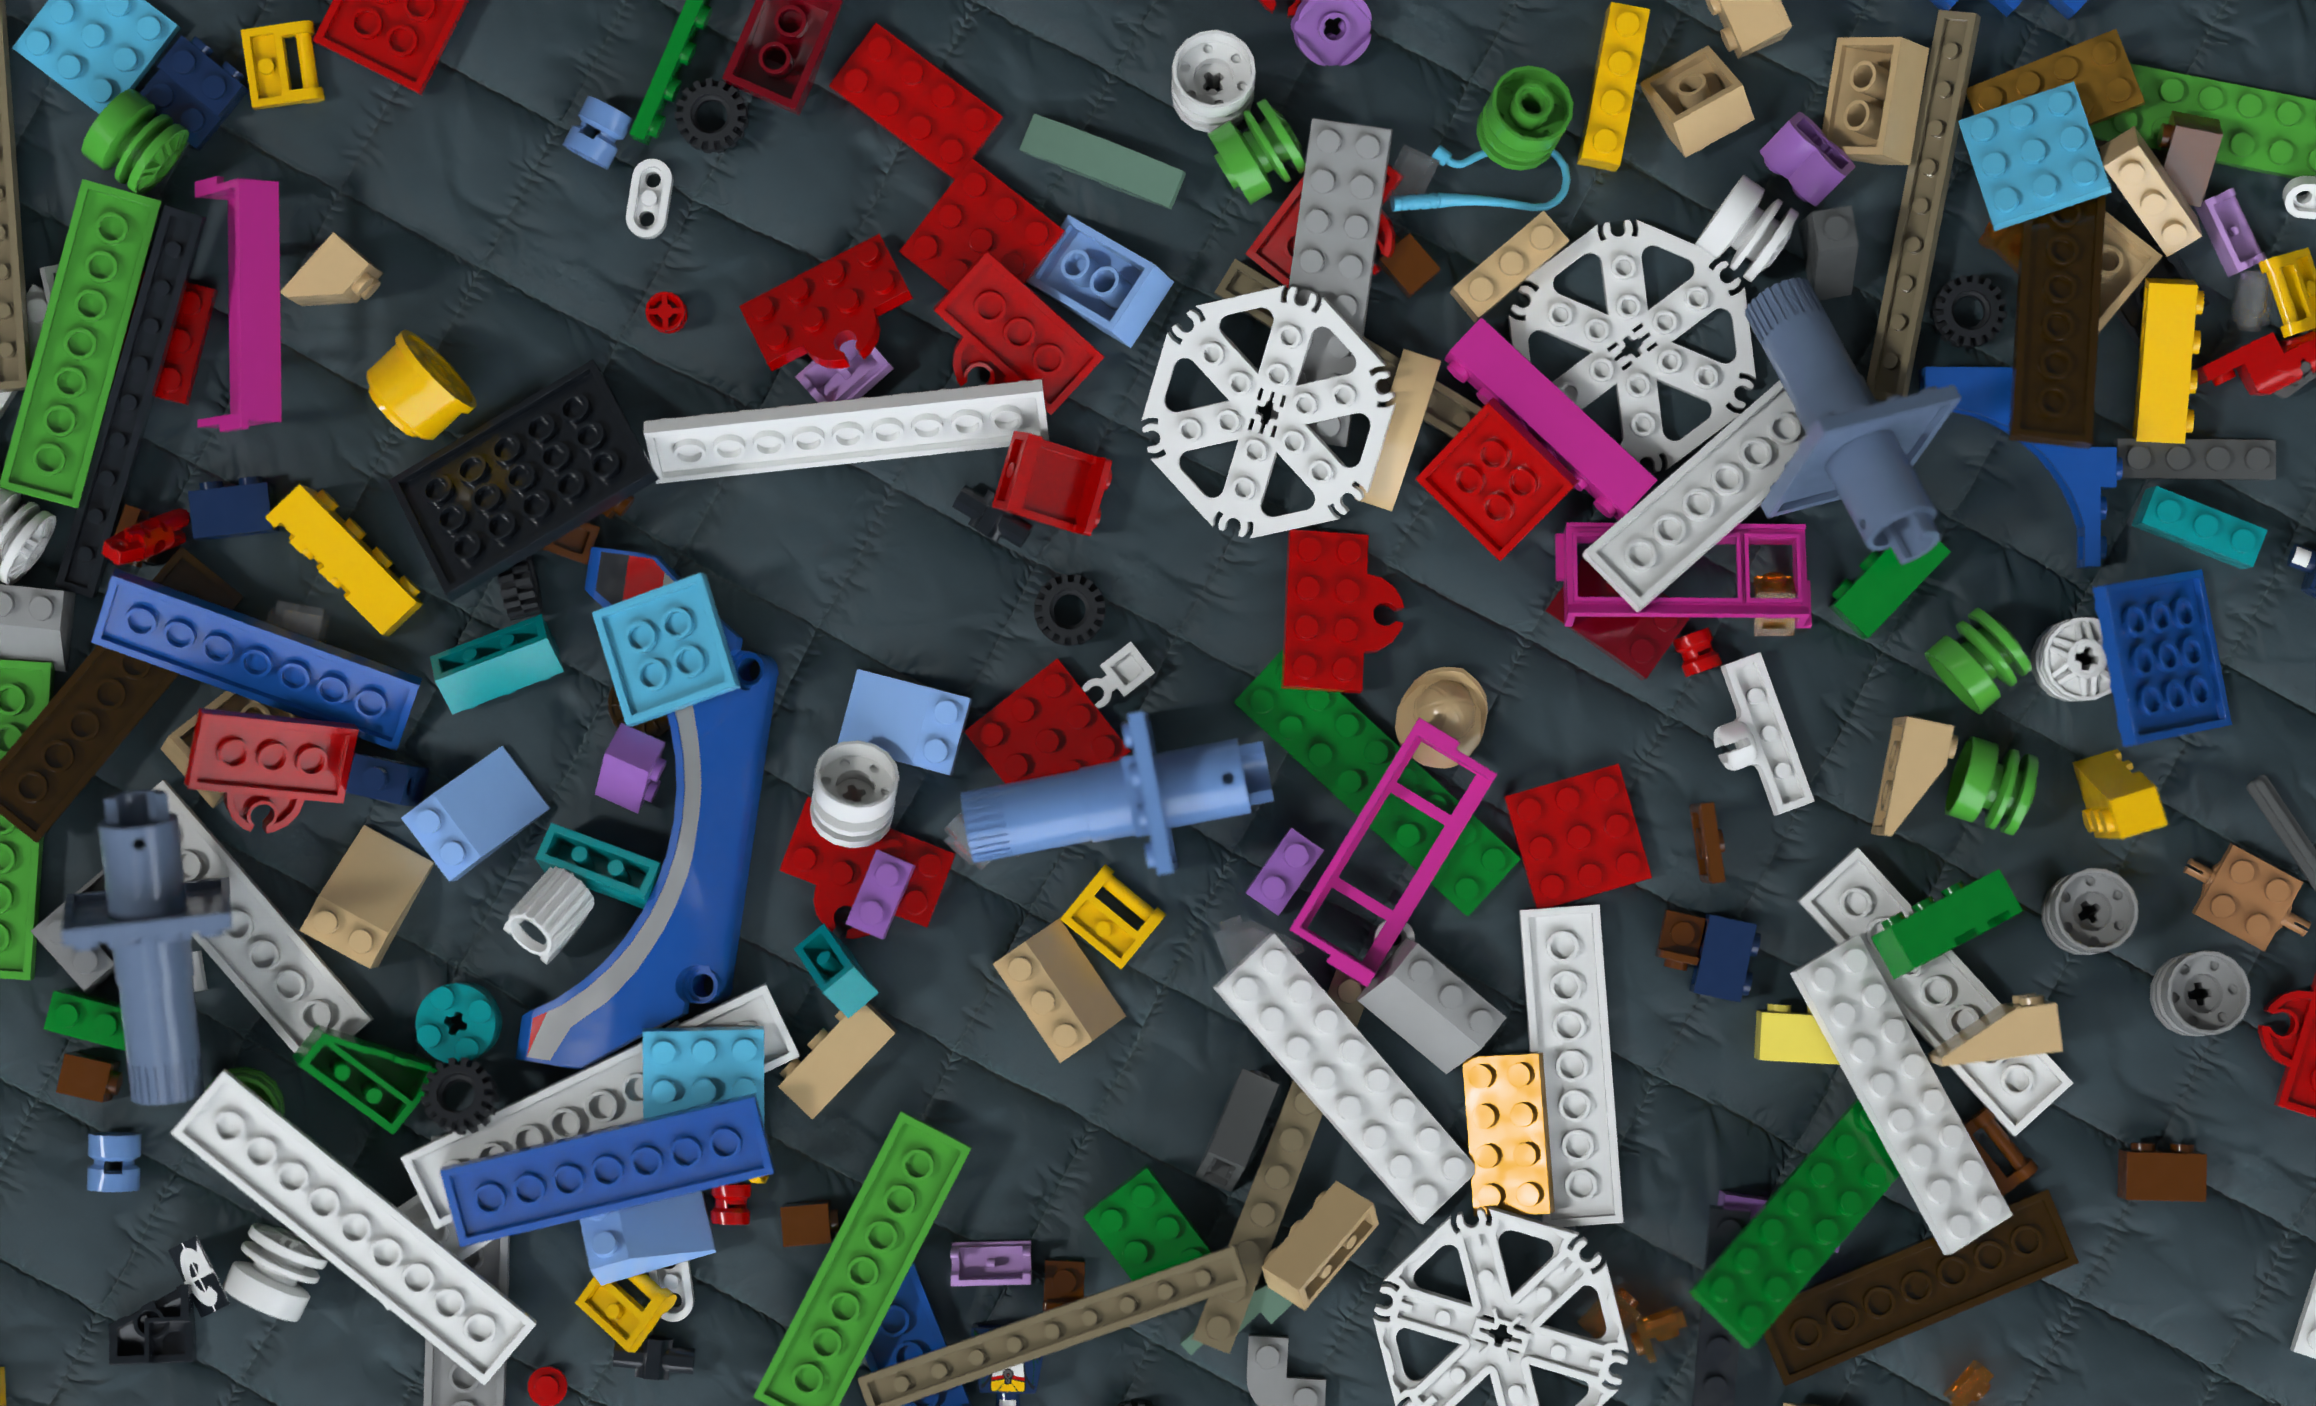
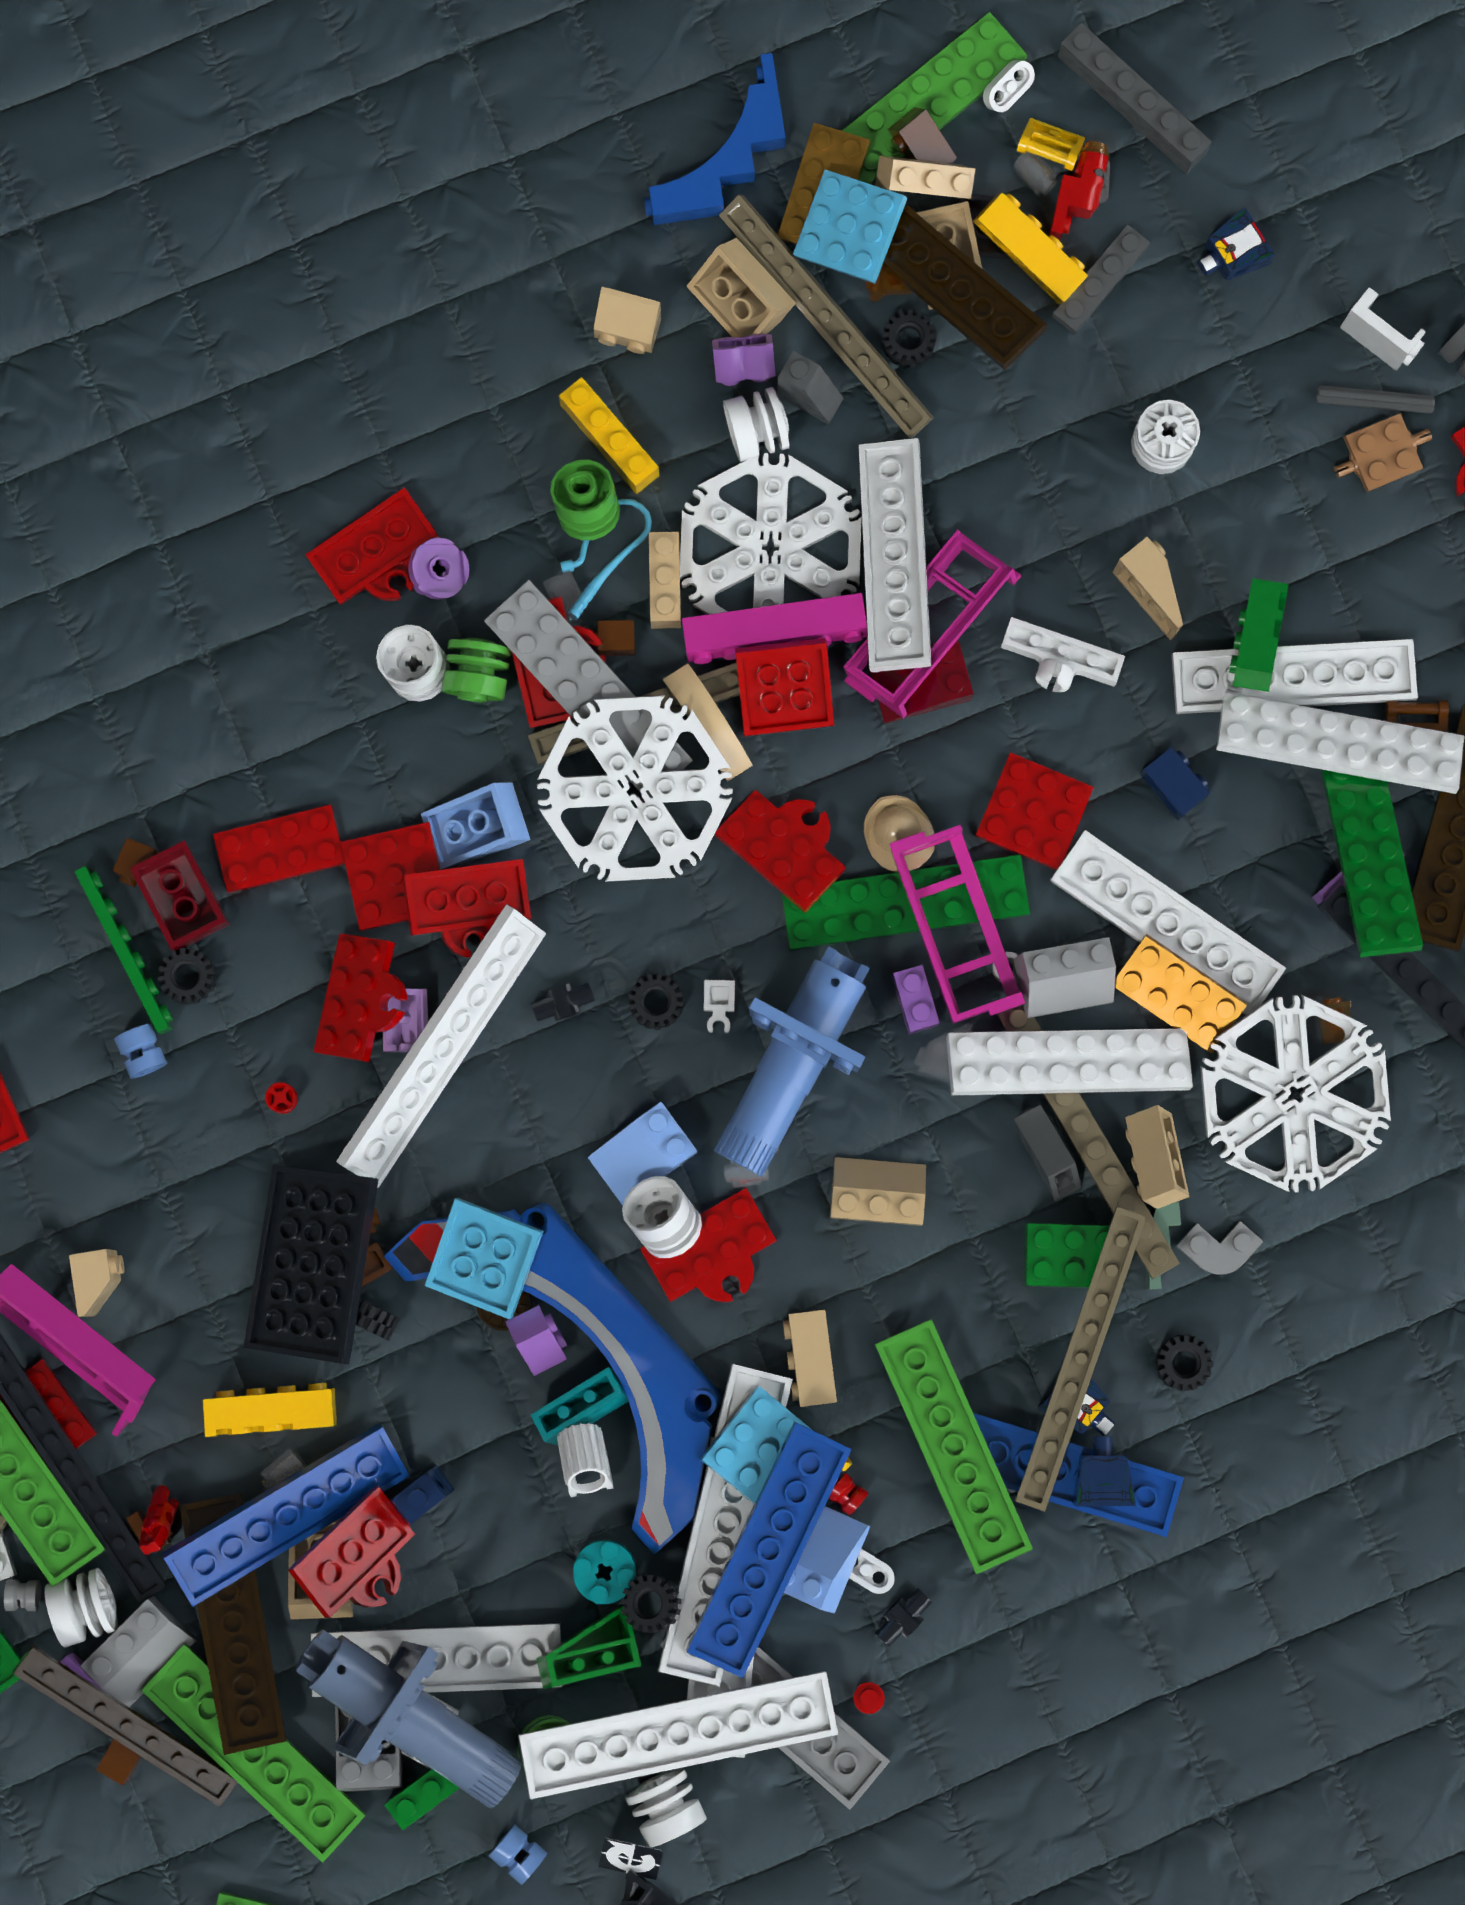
camera: 55 degrees left, 5 degrees down
reddish brown brick [56,1051,123,1103] -> none
dark blue brick [188,476,280,541] -> none
tan slope [299,825,435,969] -> none
yellow wheel [366,330,477,440] -> none
light blue slope [401,746,551,882] -> none
teal brick [430,614,564,715] -> none
yellow plate [575,1273,677,1353] -> none
white plate [626,159,673,239] -> none
reddish brown brick [780,1200,840,1247] -> none
teal brick [794,923,879,1018] -> none
medium lavender brick [845,850,916,939] -> none
lavender hinge [950,1240,1032,1286] -> none
red plate [964,658,1131,784] -> none
red panel [992,431,1112,536] -> none
sand green slope [1019,113,1186,210] -> none
reddish brown bracket [1043,1259,1085,1311] -> none
yellow plate [1060,864,1167,970] -> none
clear orange bracket [1630,1306,1687,1364] -> none
tan slope [1640,45,1755,158] -> none
reddish brown bracket [1655,910,1706,971] -> none
red wheel [1673,627,1723,677] -> none
reddish brown plate [1689,802,1726,884] -> none
sand blue piece [1745,277,1961,565] -> none
clear orange bracket [1753,572,1796,636] -> none
light yellow brick [1754,1004,1839,1065] -> none
green brick [1828,541,1951,639] -> none
blue arch [1919,366,2123,569] -> none
bright green wheel [1924,607,2032,714] -> none
tan slope [1928,993,2063,1067] -> none
bright green wheel [1945,736,2039,835] -> none
light grey wheel [2041,868,2138,955] -> none
yellow wedge [2072,749,2168,839] -> none
blue plate [2093,569,2232,747] -> none
teal brick [2131,486,2268,569] -> none
light grey wheel [2150,951,2250,1036] -> none
lavender hinge [2194,187,2267,278] -> none

